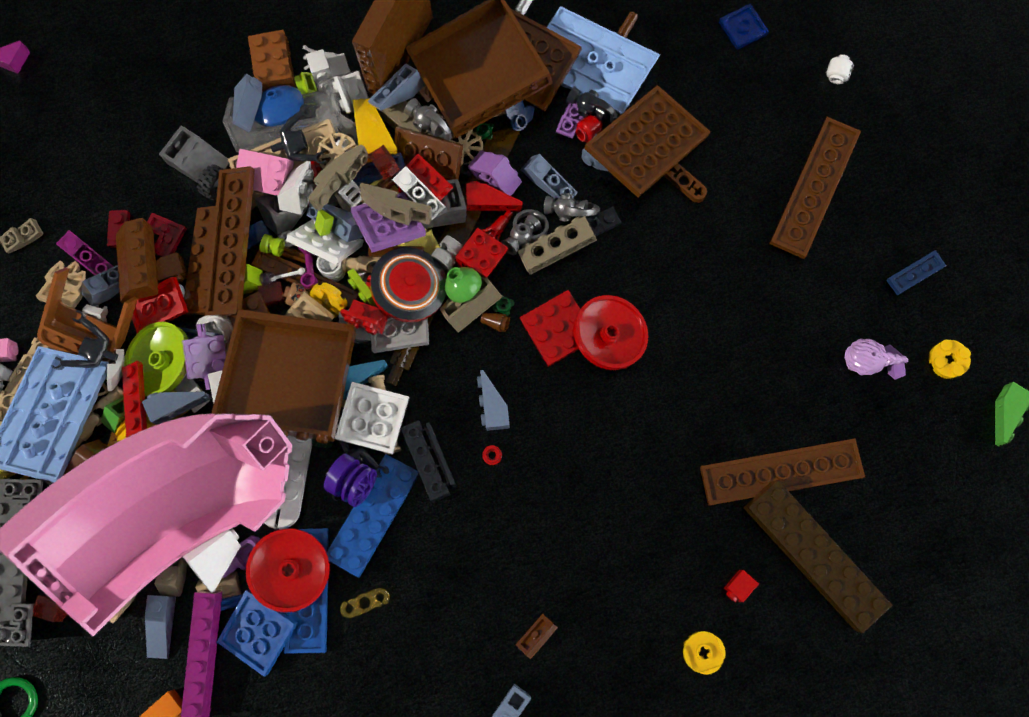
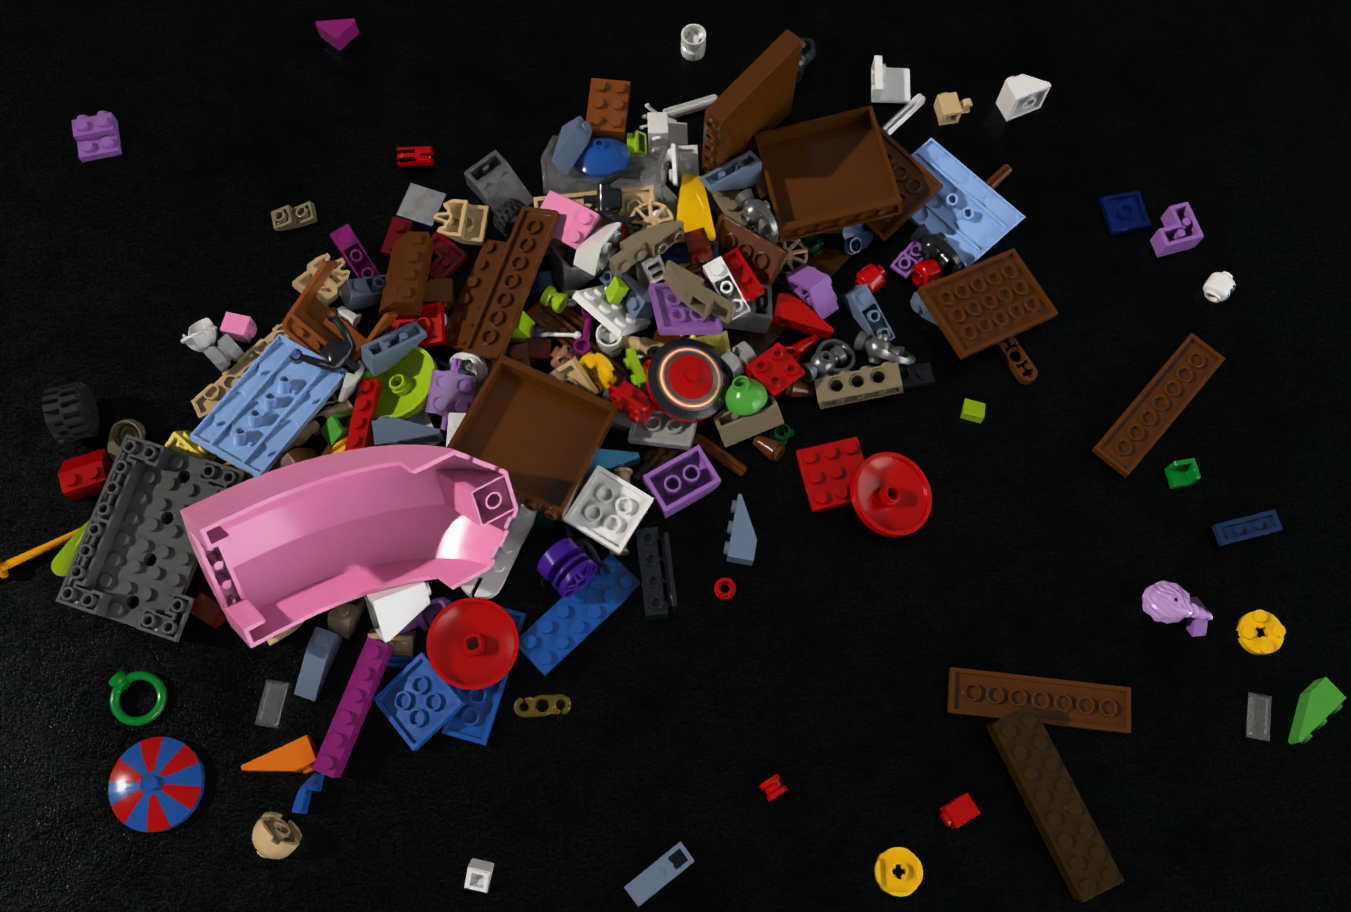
camera: 10 degrees right, 5 degrees down
reddish brown plate [516,614,558,659] -> none
none -> clear tile [255,679,289,728]
none -> sand blue slope [361,321,427,376]
none -> flat silver tile [395,182,448,231]
none -> red arm [397,146,434,167]
none -> tan plate [433,199,490,245]
none -> medium lavender brick [643,445,721,519]
none -> white axle [663,94,718,118]
none -> reddish brown axle [693,432,747,476]
none -> red wheel [759,773,788,802]
none -> reddish brown cone [783,379,815,398]
none -> red head [855,263,886,294]
none -> lime slope [960,398,986,424]
none -> medium lavender brick [1150,202,1204,257]
none -> green panel [1164,458,1201,489]
none -> clear tile [1246,692,1272,741]

